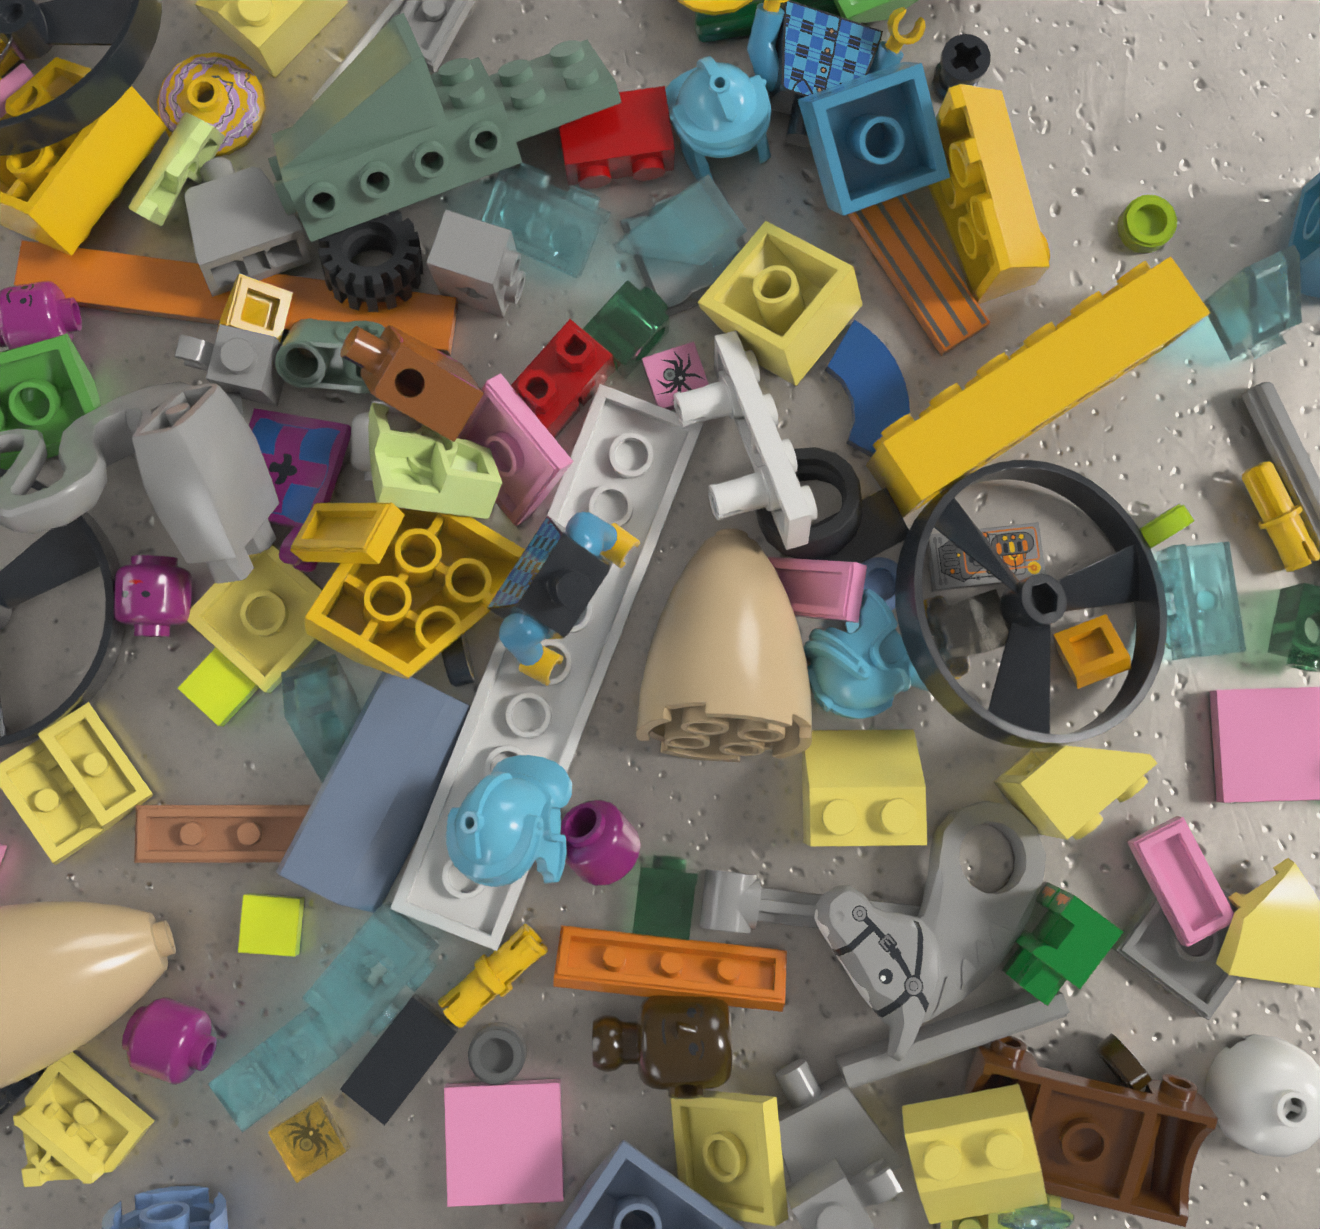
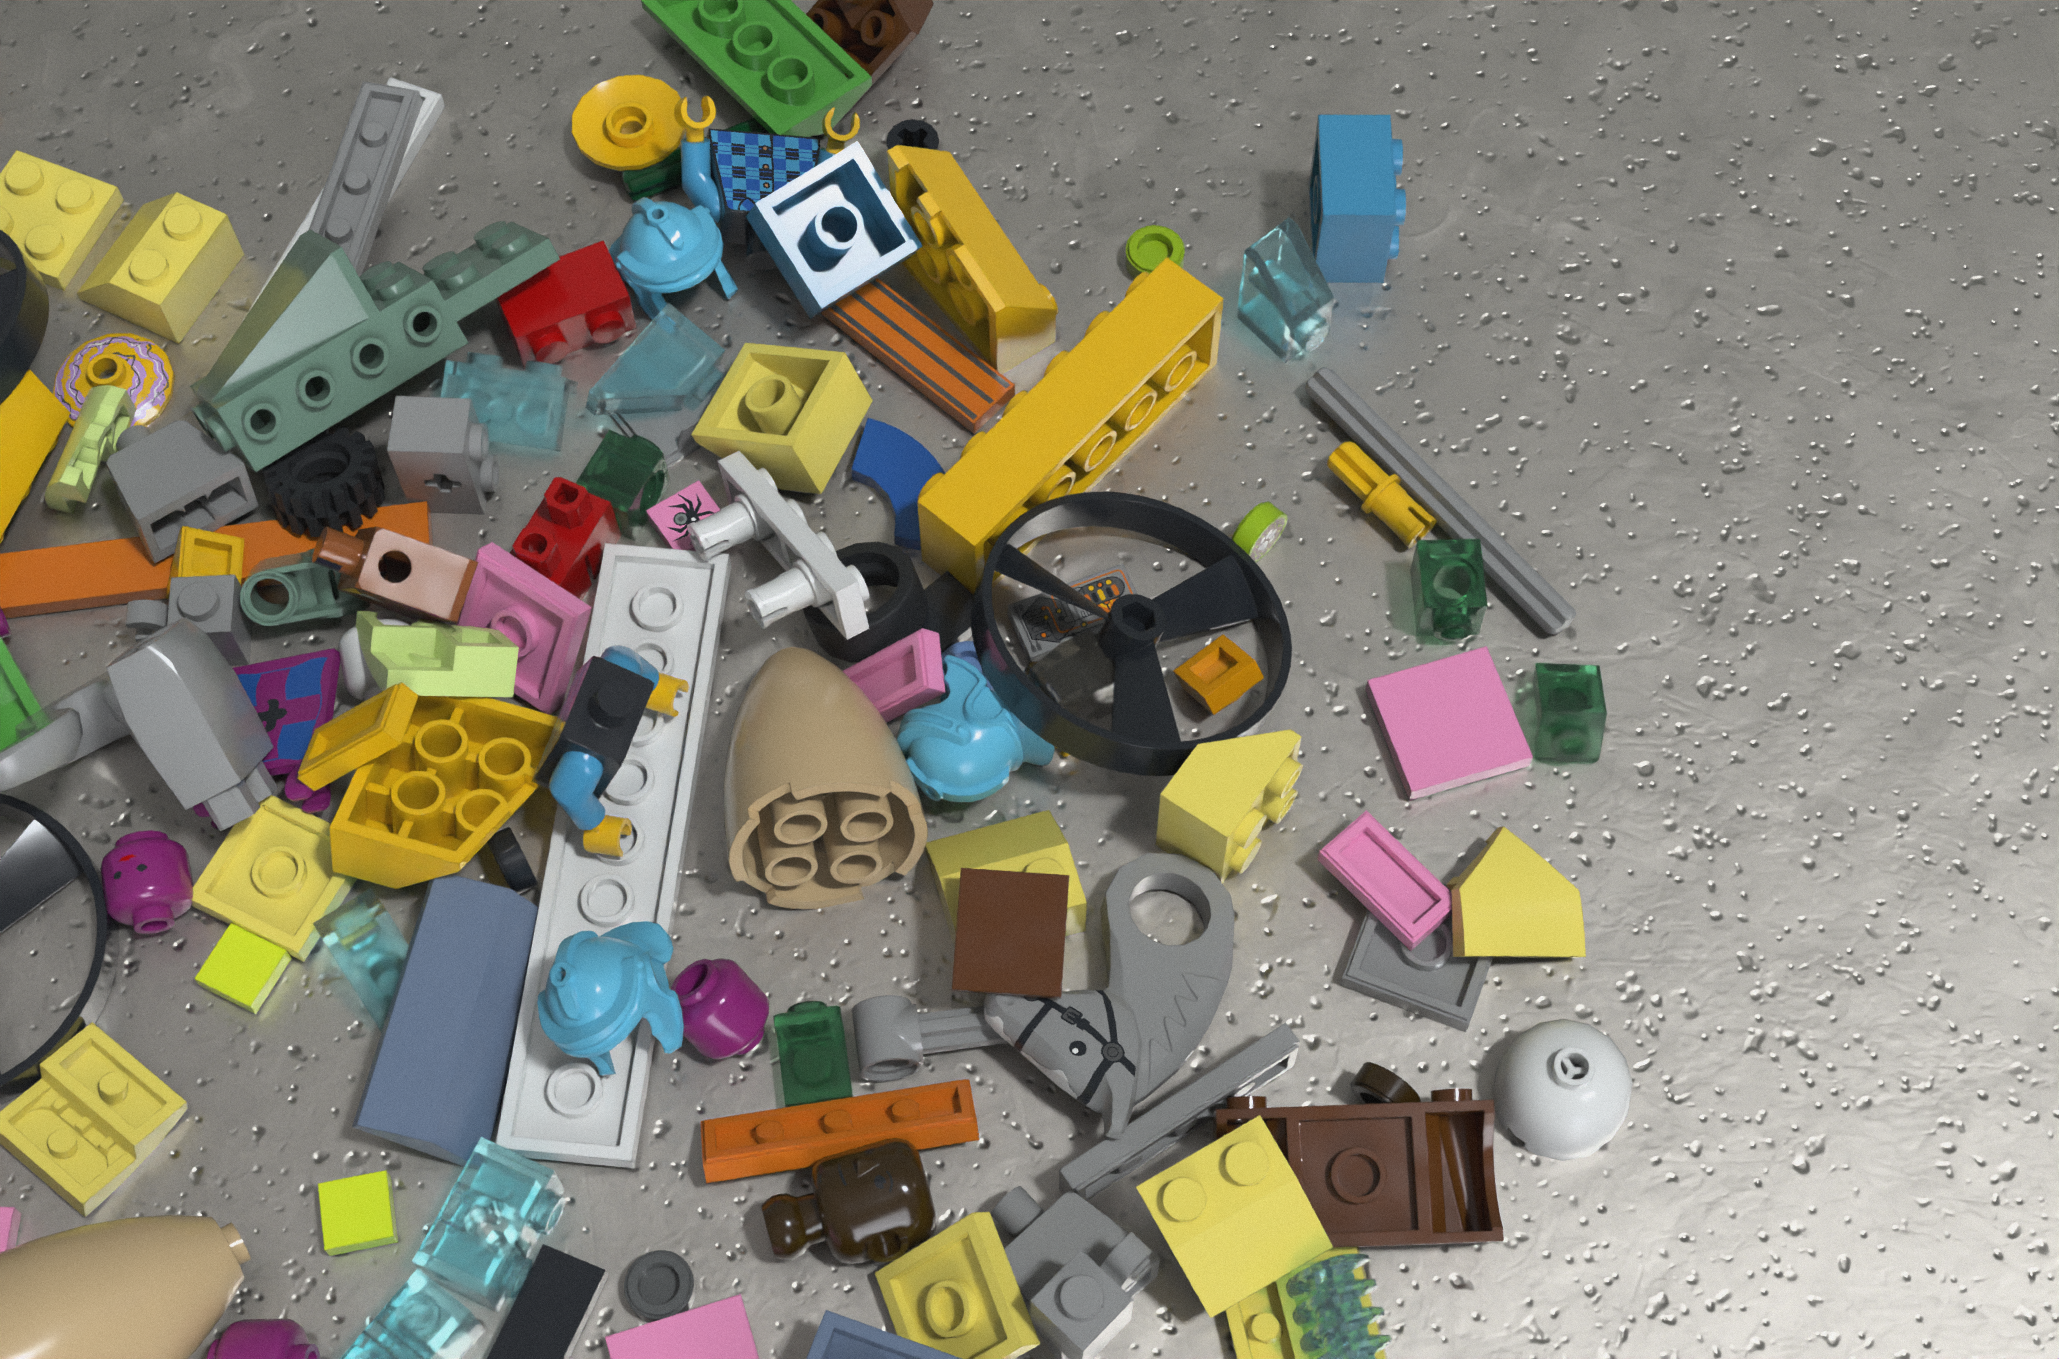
camera: 10 degrees left, 20 degrees down
nougat tile [134,805,311,863] -> none
yellow pin [438,923,548,1028] -> none
green hips [1002,882,1123,1006] -> none
clear light blue bracket [1156,541,1246,661] -> none
none -> reddish brown piece [952,868,1069,999]

